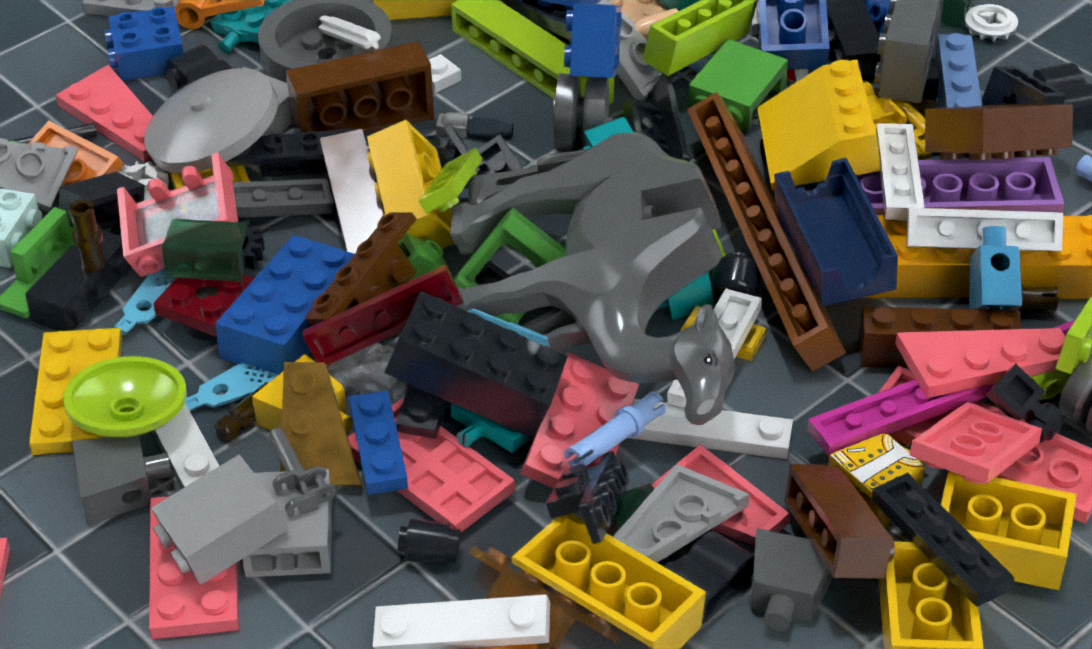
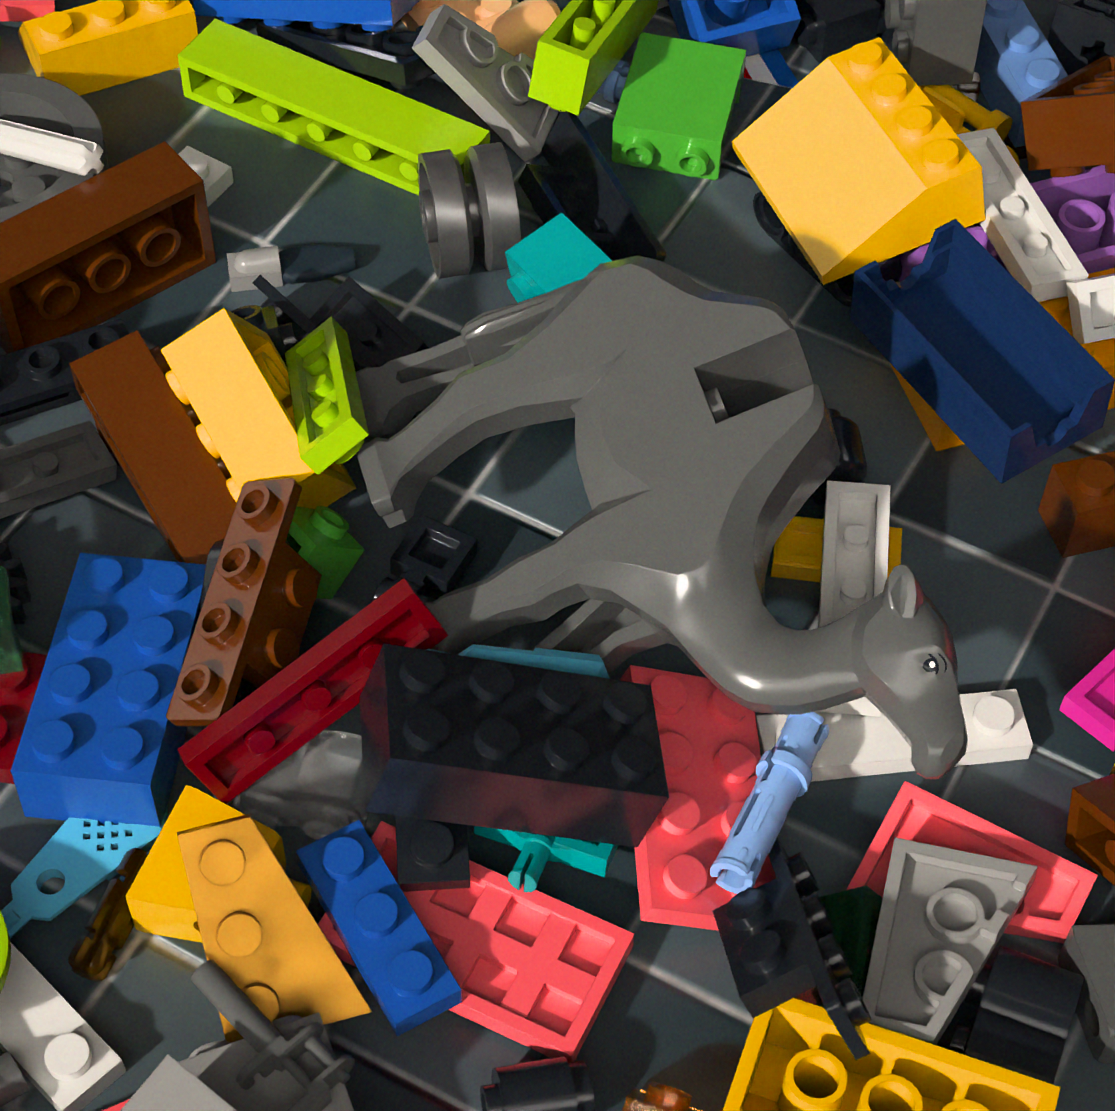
camera: 20 degrees left, 10 degrees up
bright green window [454,207,566,325] -> none
blue brick [564,3,622,78] -> none
dark orange brick [687,92,846,372] -> none

